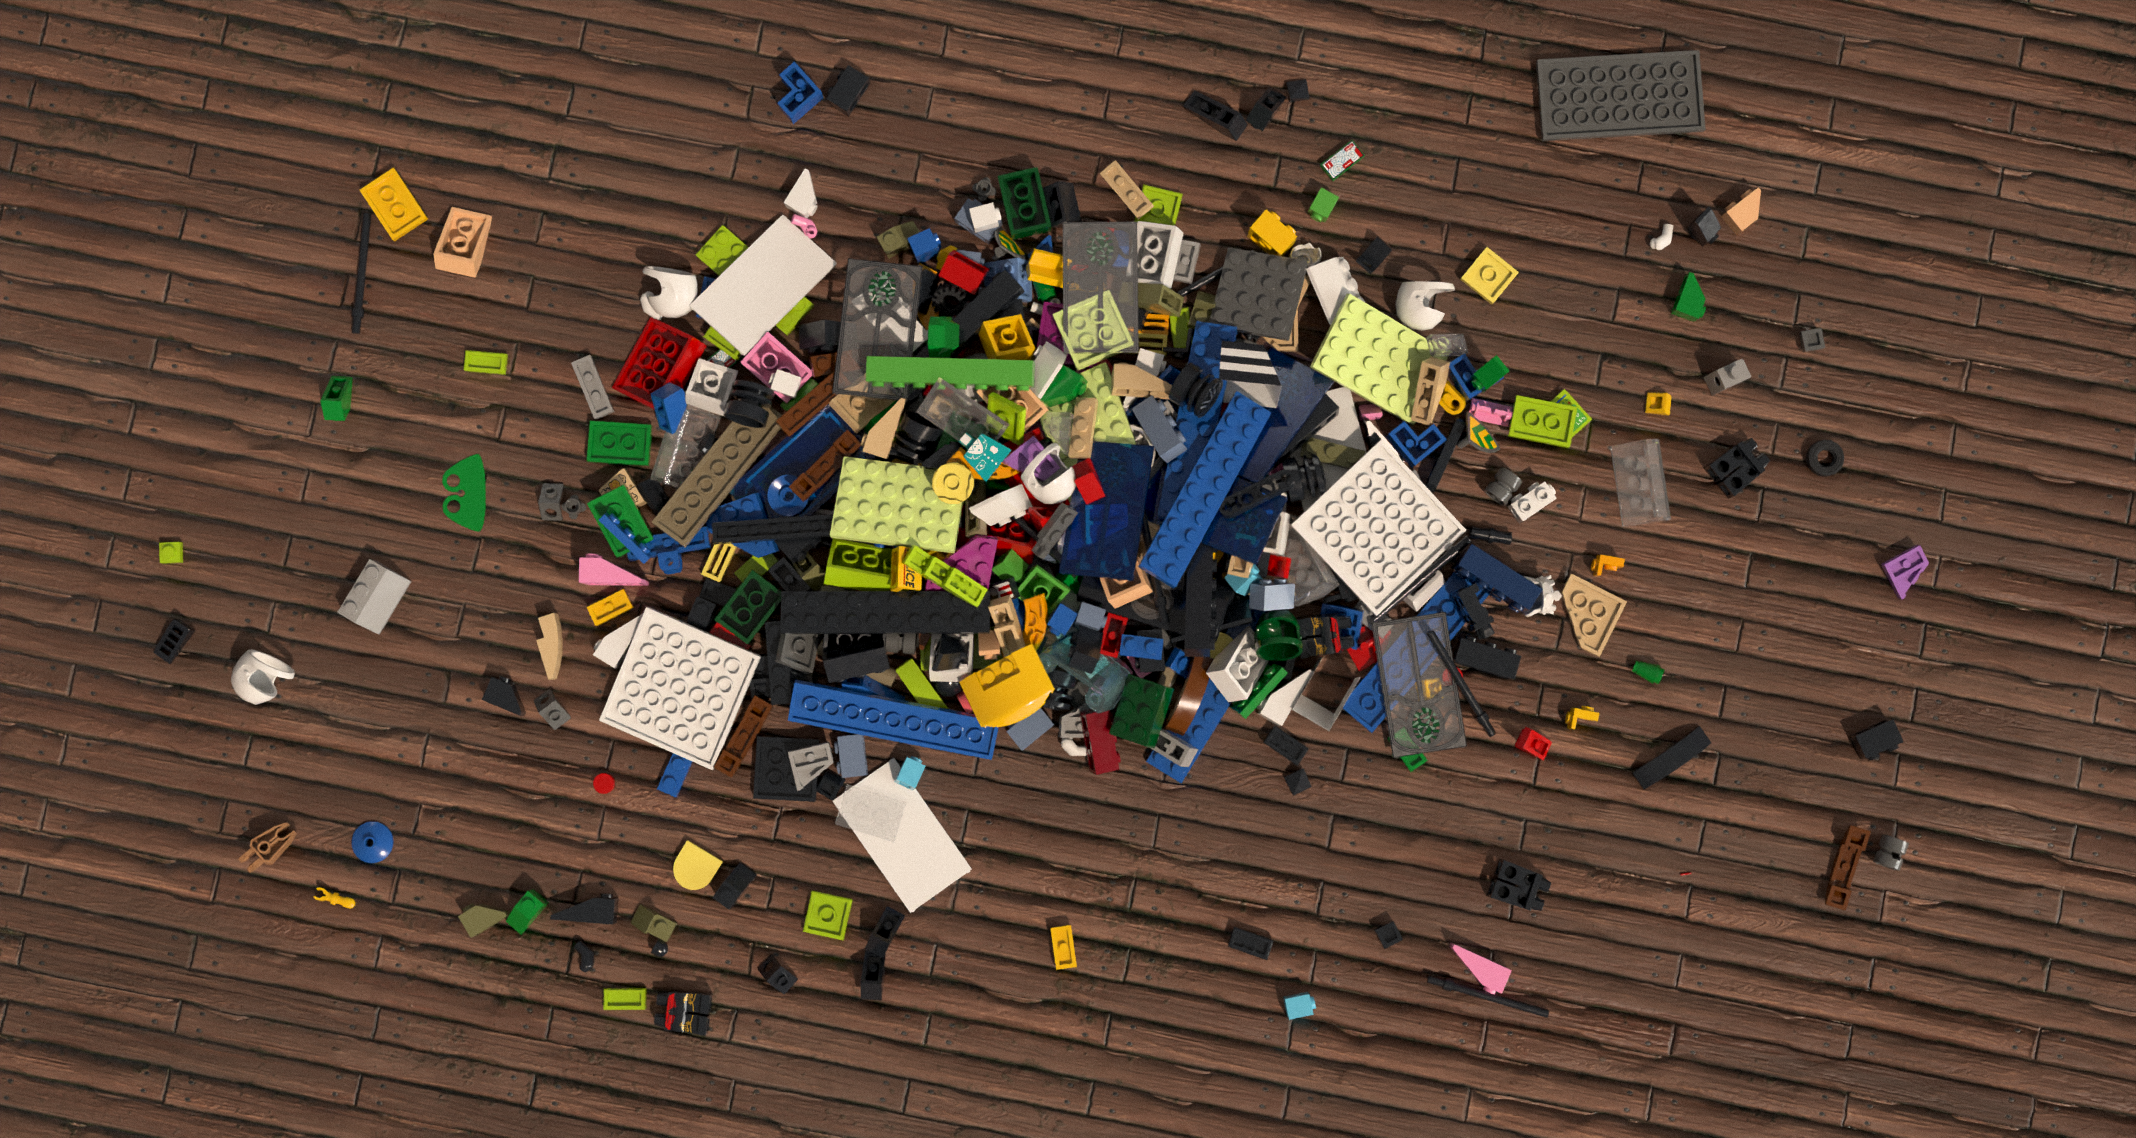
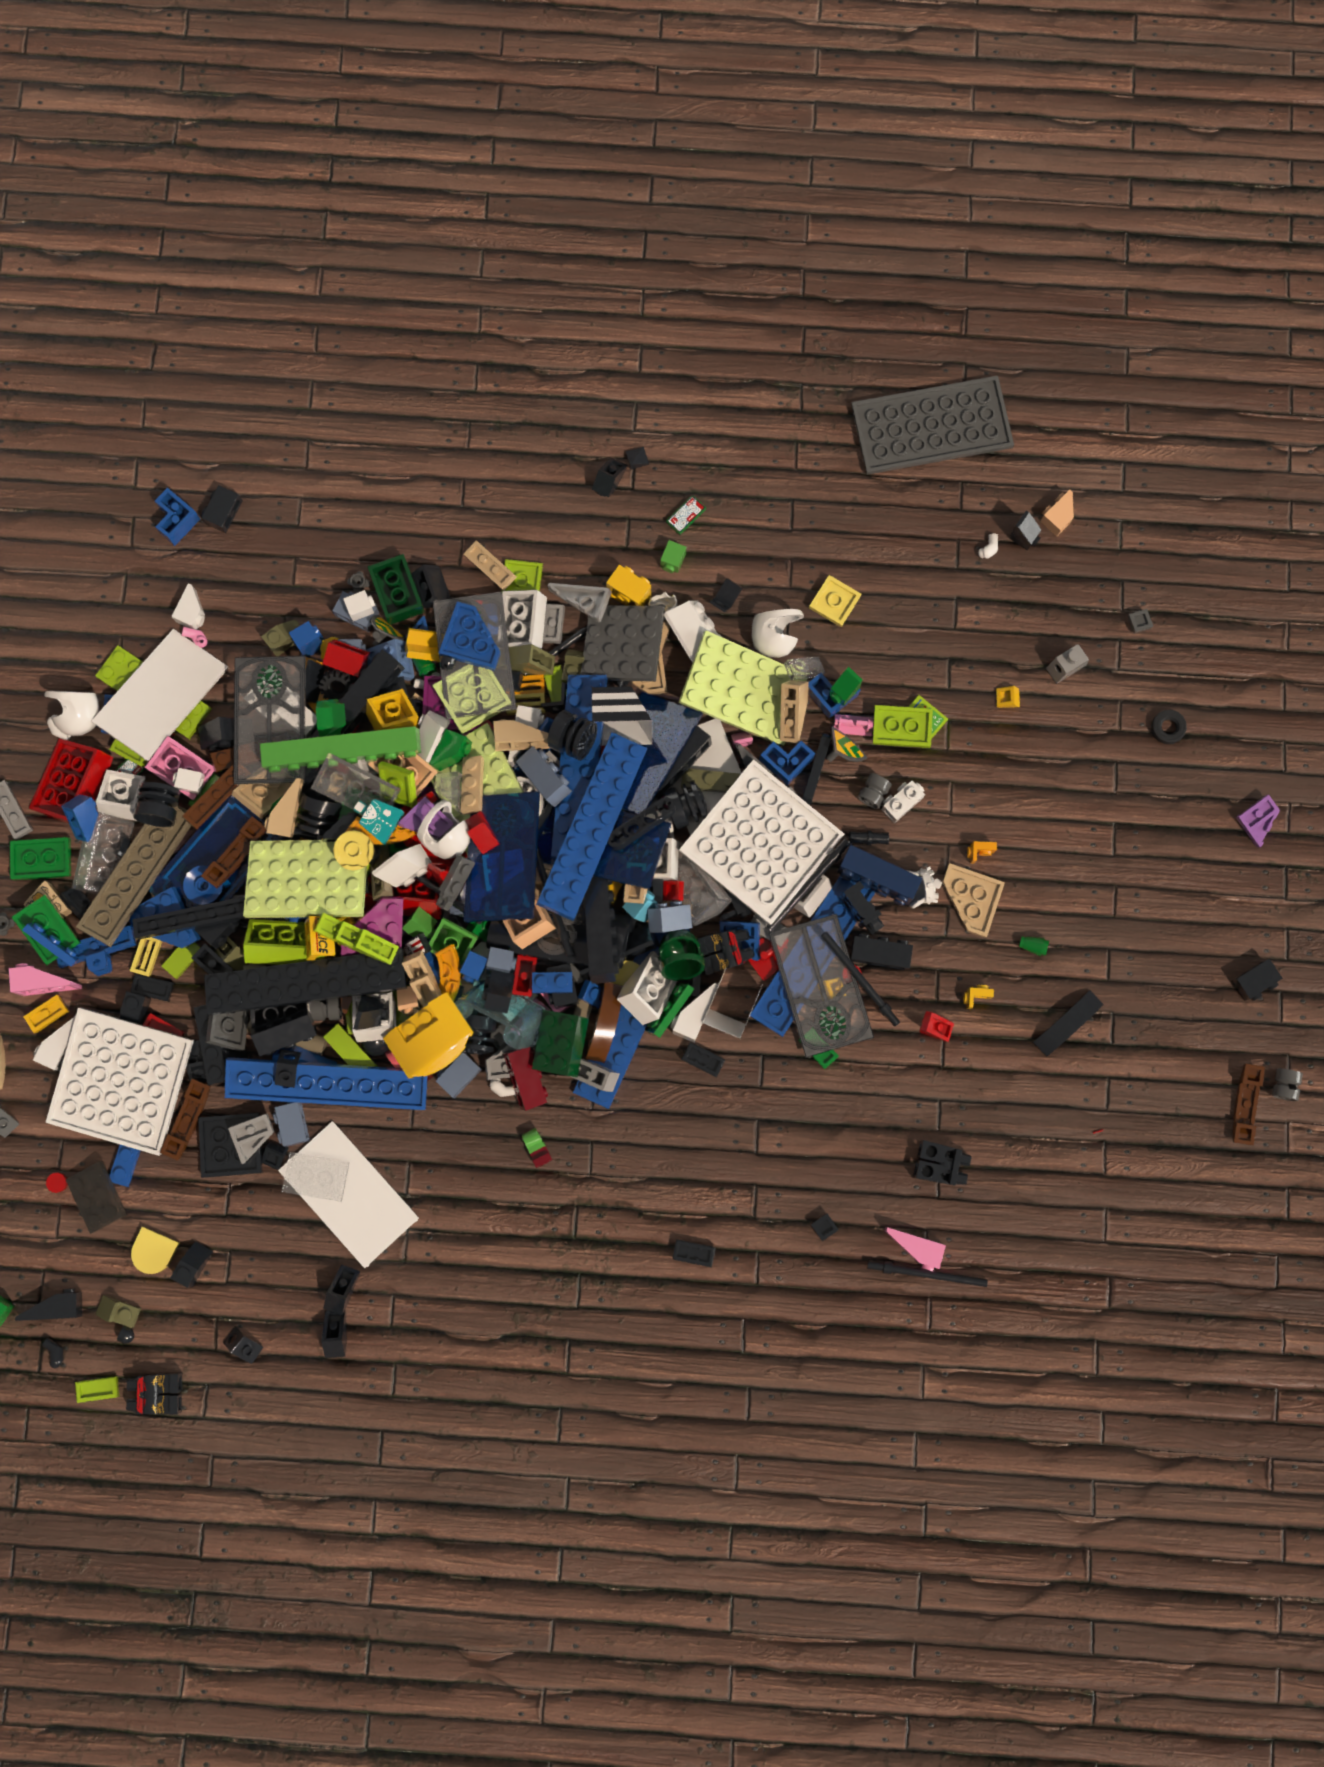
camera: 10 degrees left, 5 degrees down
dark green brick [714,569,783,644] -> none
lime tile [803,890,853,940] -> none
medium azure brick [894,756,925,791] -> none
yellow plate [1050,925,1077,970] -> none
black slope [1183,90,1248,141] -> none
medium azure brick [1283,992,1316,1020] -> none
black slope [1284,768,1312,796] -> none
yellow plate [1439,380,1466,415] -> none
clear slope [1610,439,1671,527] -> none
green slope [1671,272,1706,322] -> none
black hips [1704,438,1770,499] -> none
none -> clear smoke plate [66,1161,127,1234]
none -> black bracket [275,1050,301,1088]
none -> blue plate [439,602,501,671]
none -> black hinge [440,656,457,671]
none -> leg [521,1128,553,1168]
none -> light grey wing [548,583,612,622]

